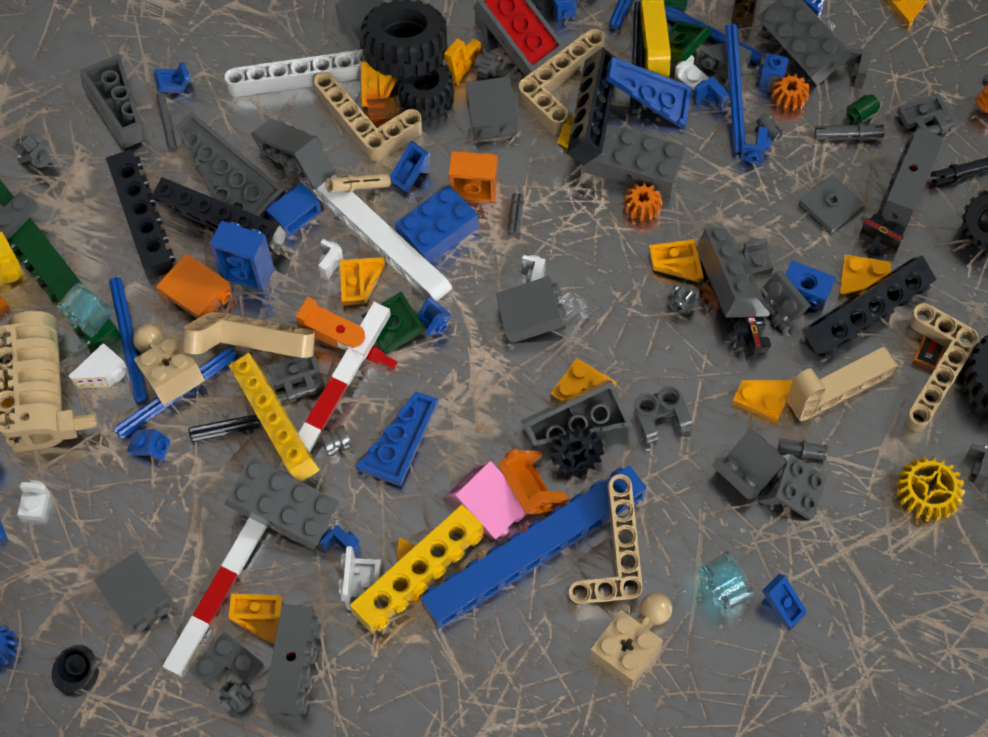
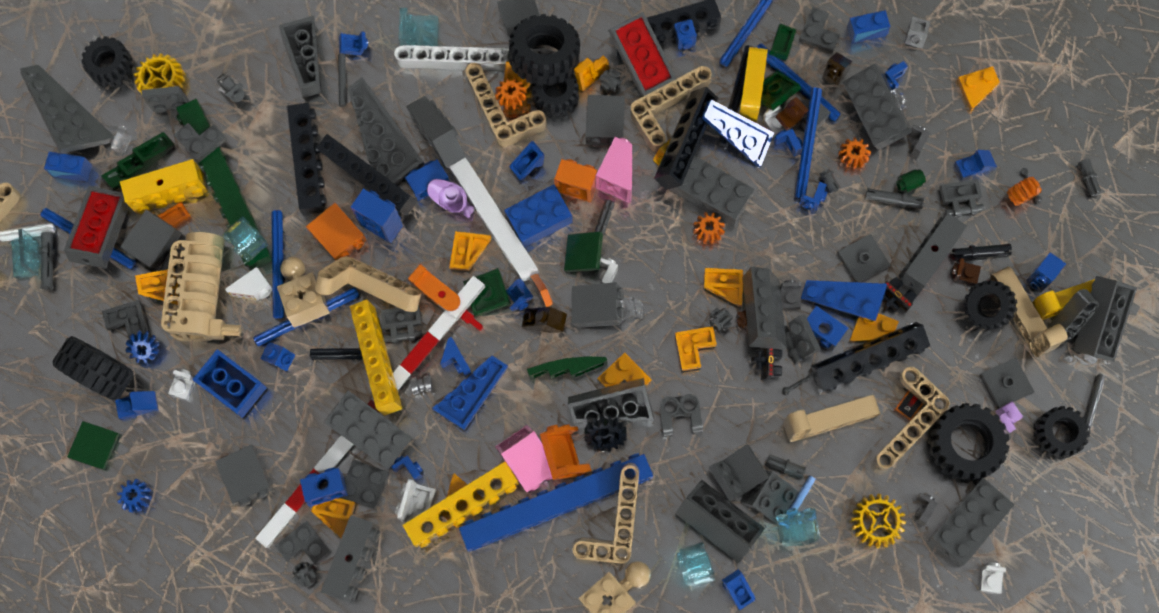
camera: 15 degrees right, 10 degrees up
black hat [51,644,97,693] -> none
white bracket [318,239,344,281] -> none
tan pin [325,173,391,193] -> none
light orange wing [732,380,793,423] -> none
blue bracket [757,53,789,88] -> none
none -> blue brick [192,349,267,418]
none -> blue brick [300,468,348,507]
none -> dark grey plate [341,459,390,510]
none -> clear light blue bracket [399,8,439,46]
none -> lavender hair [427,179,474,218]
none -> blue slope [440,337,472,377]
none -> orange gear [495,78,527,110]
none -> dark brown slope [521,307,567,333]
none -> dark green slope [527,356,607,380]
none -> orange tile [530,274,553,307]
none -> dark green tile [564,231,603,272]
none -> bright pink slope [596,137,632,203]
none -> light orange plate [675,326,717,371]
none -> dark grey slope [675,480,765,563]
none -> reddish brown bracket [775,97,809,130]
none -> clear light blue brick [776,508,821,546]
none -> light blue bar [779,475,816,530]
none -> dark grey hinge [782,371,815,394]
none -> blue wing [801,280,887,321]
none -> reddish brown bracket [951,258,981,286]
none -> blue slope [954,149,997,180]

